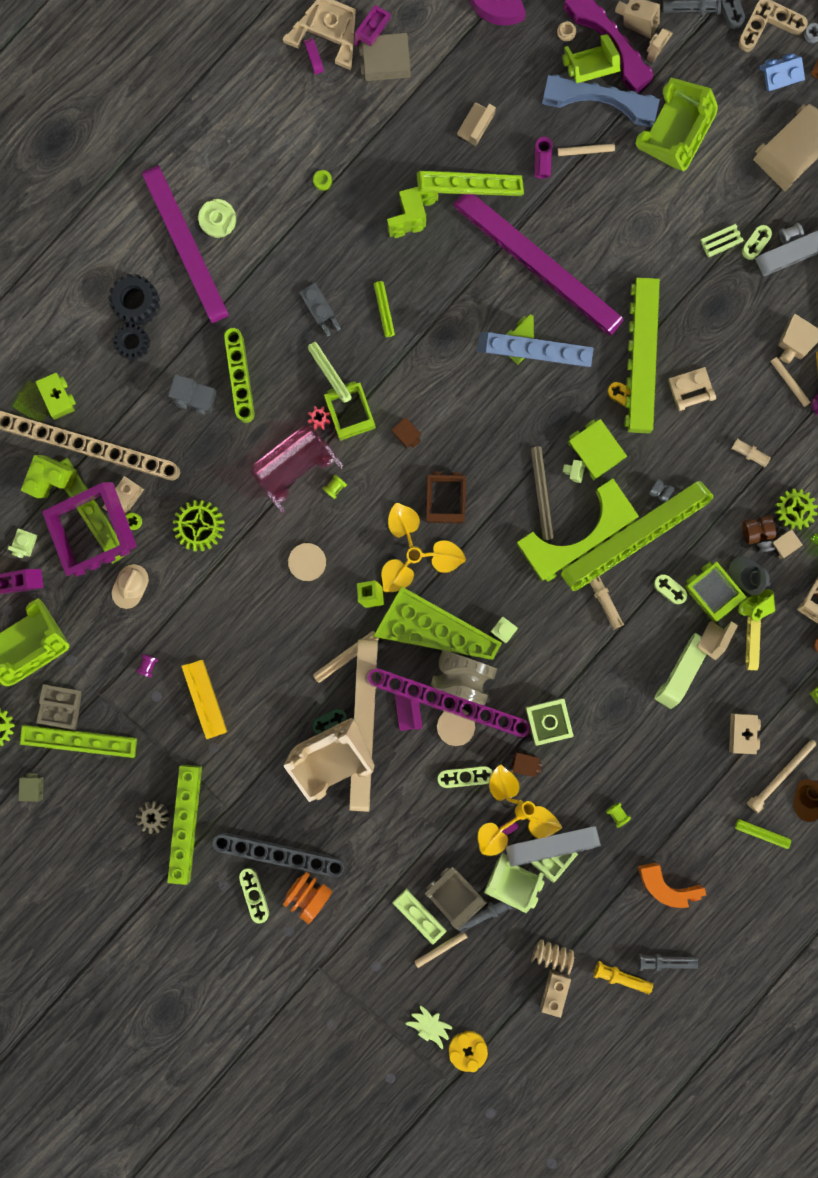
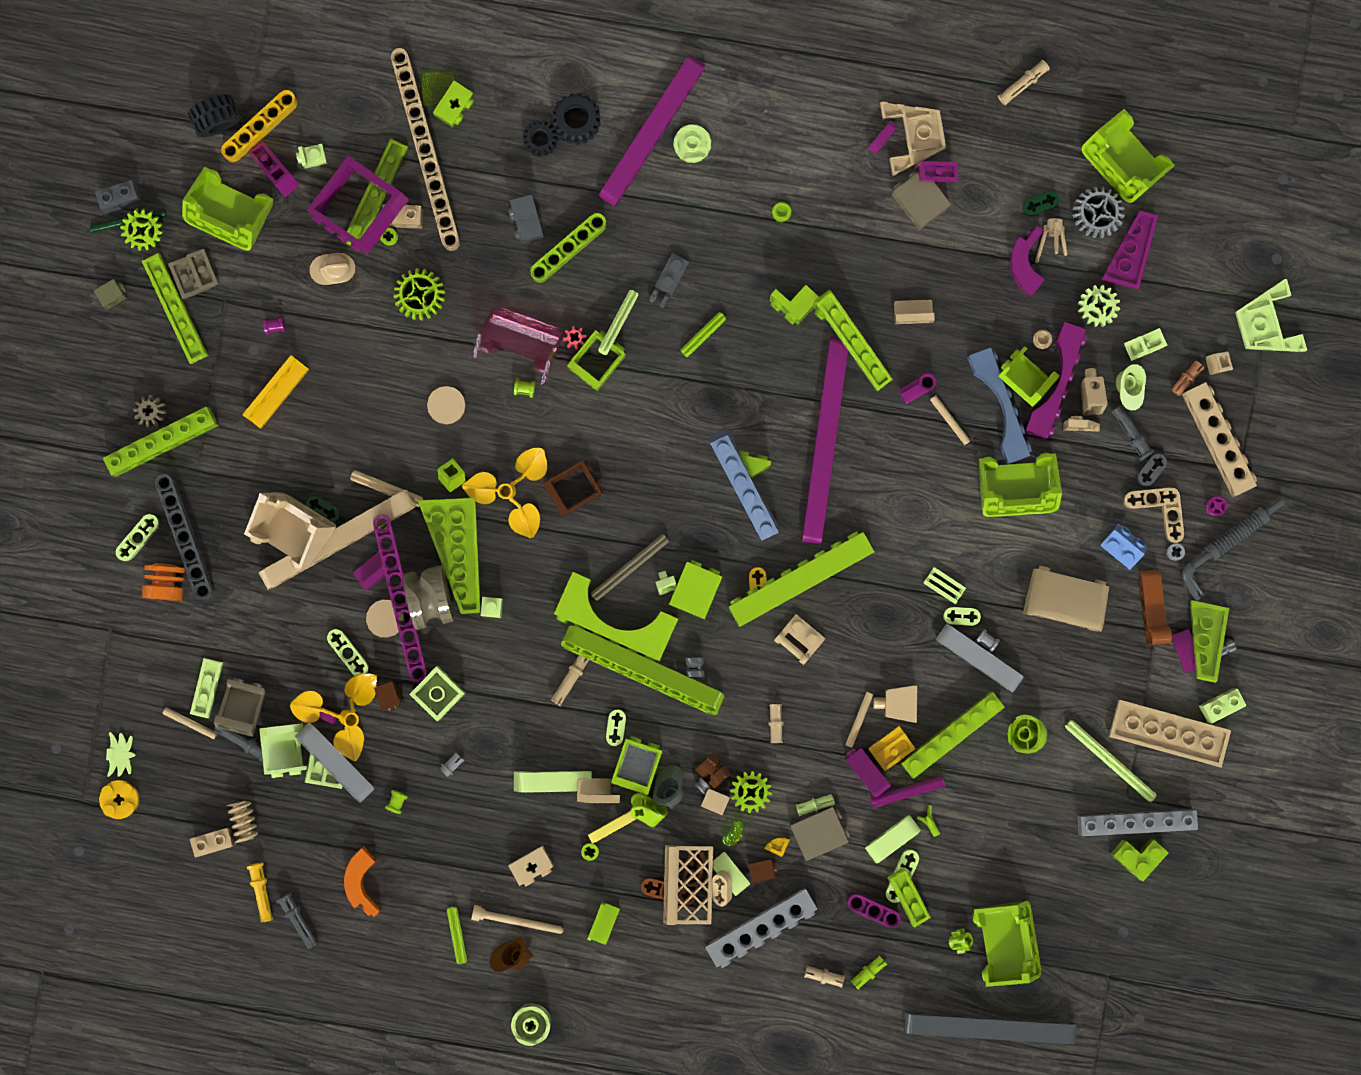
camera: 50 degrees right, 0 degrees up
lime brick [21,455,77,498] -> none
reddish brown brick [392,417,421,449] -> none
none -> light grey pin [440,752,464,777]
none -> lime bush [581,843,599,861]

